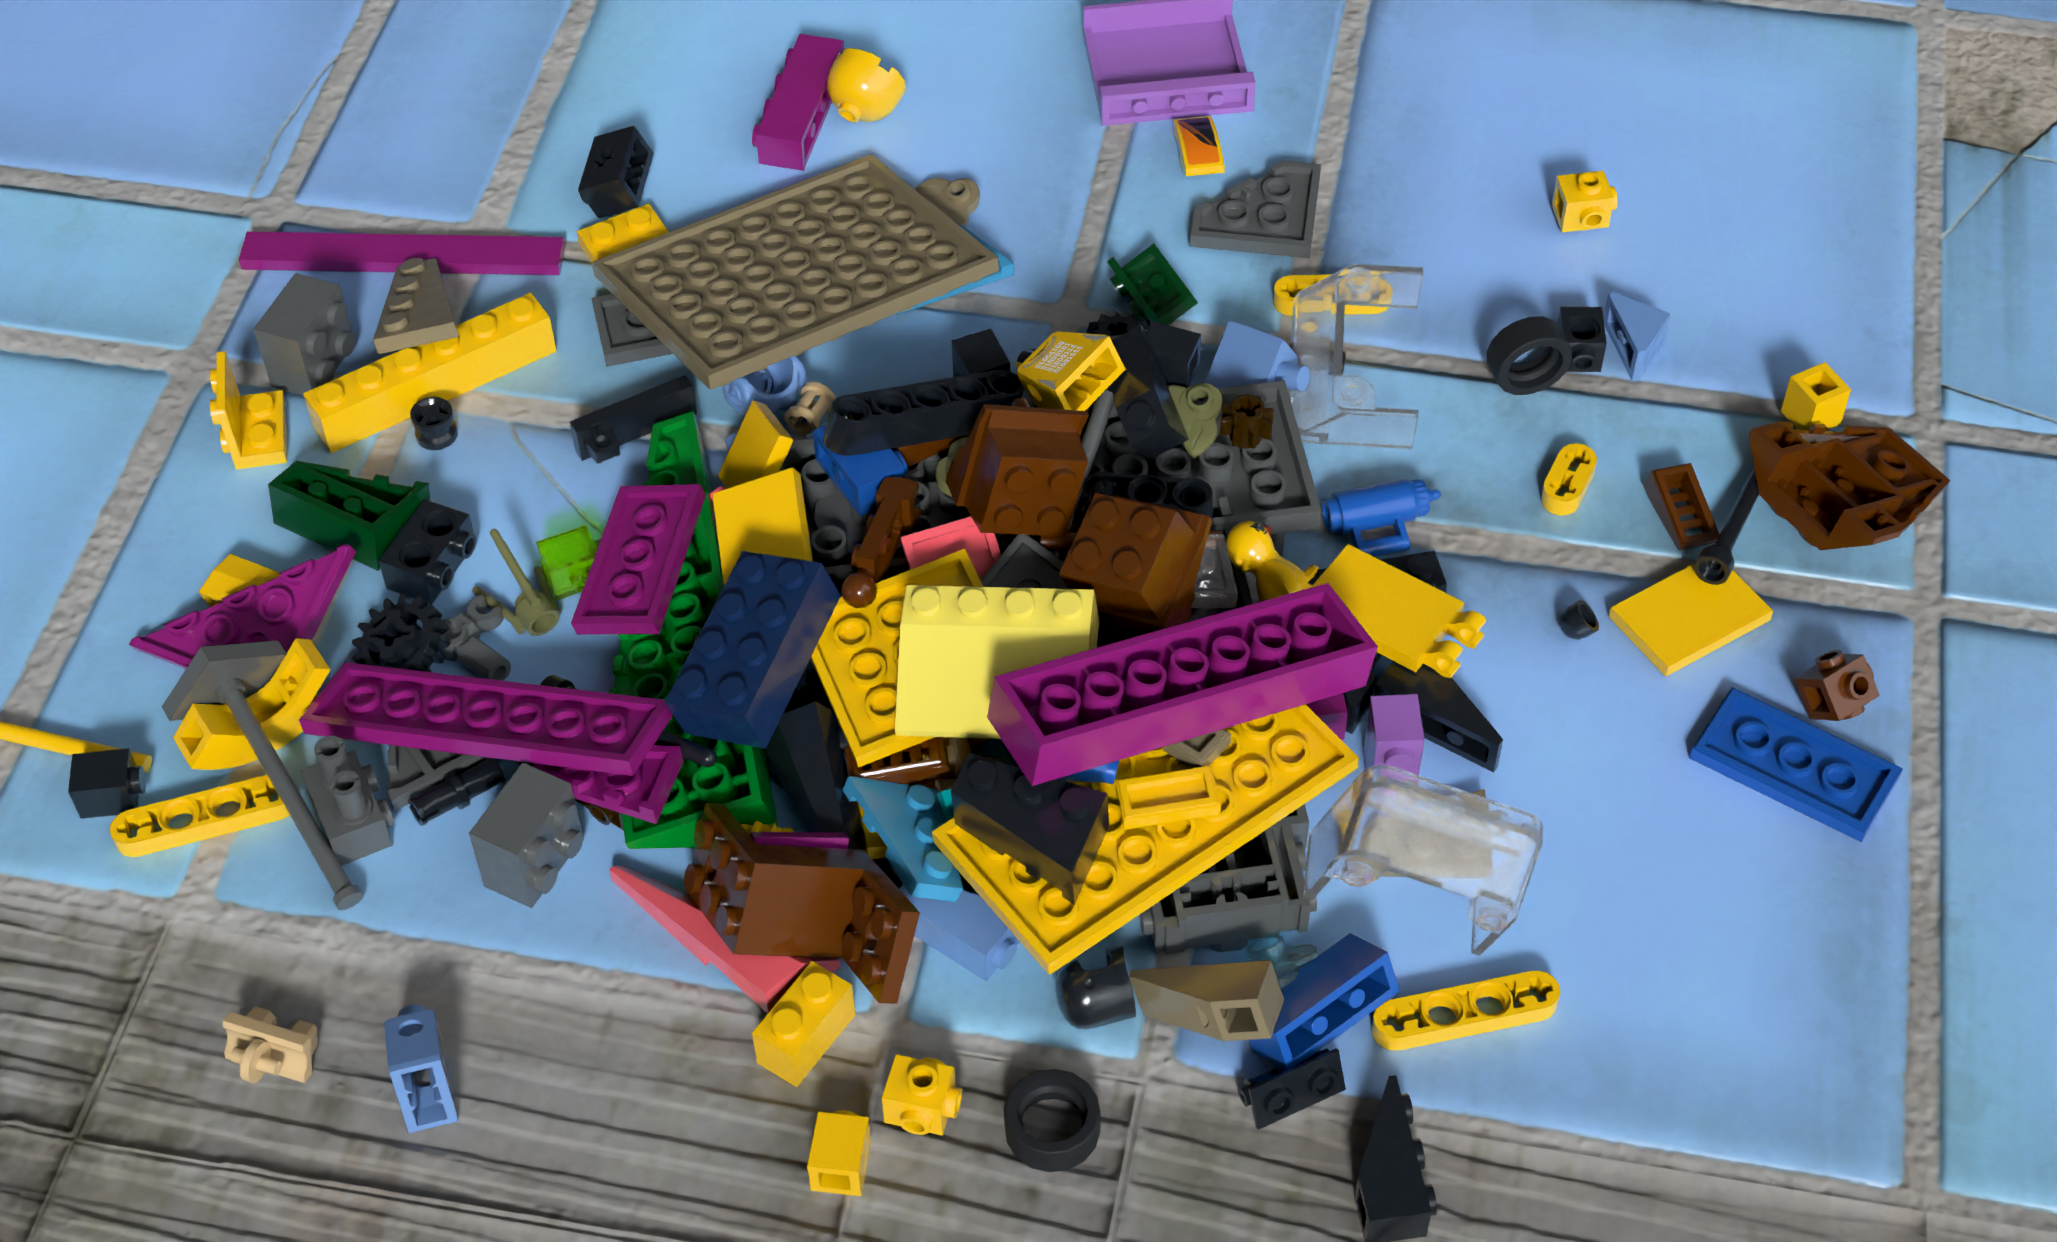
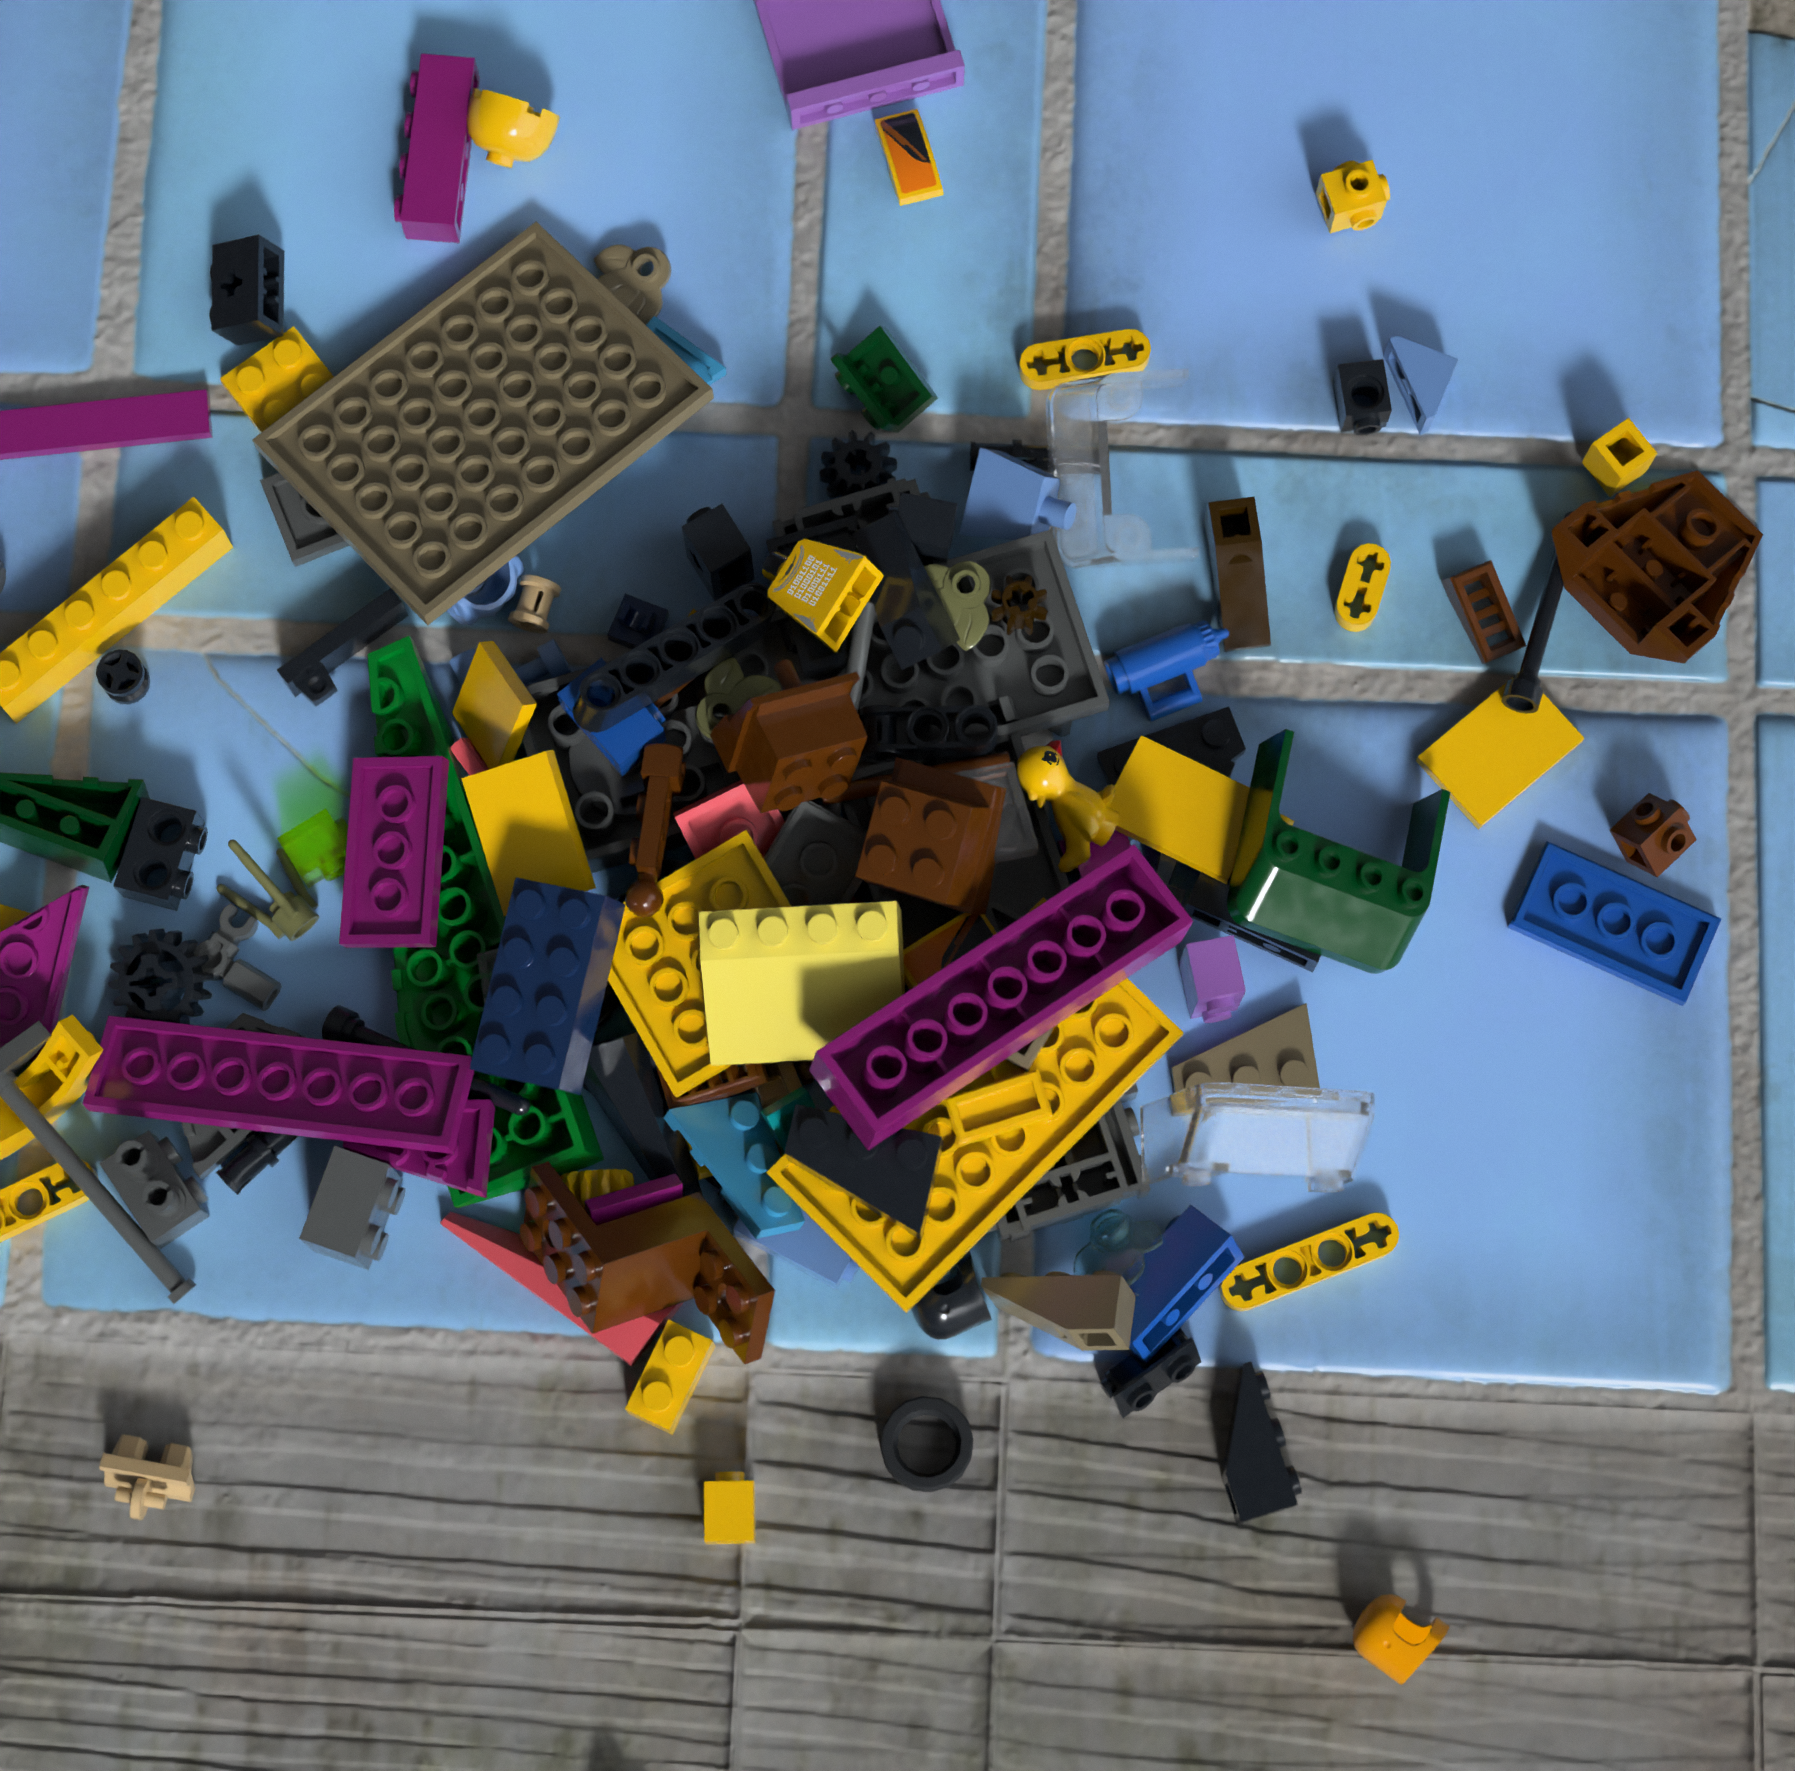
camera: 10 degrees left, 25 degrees up
dark tan wing [373,258,459,354] -> none
medium blue torso [384,1004,459,1133] -> none
yellow brick [882,1054,962,1136] -> none
dark grey plate [1190,161,1321,258] -> none
black tyre [1486,316,1572,395] -> none
black hinge [1560,600,1599,640] -> none
none -> dark brown slope [1204,497,1271,652]
none -> dark green windscreen [1227,729,1450,974]

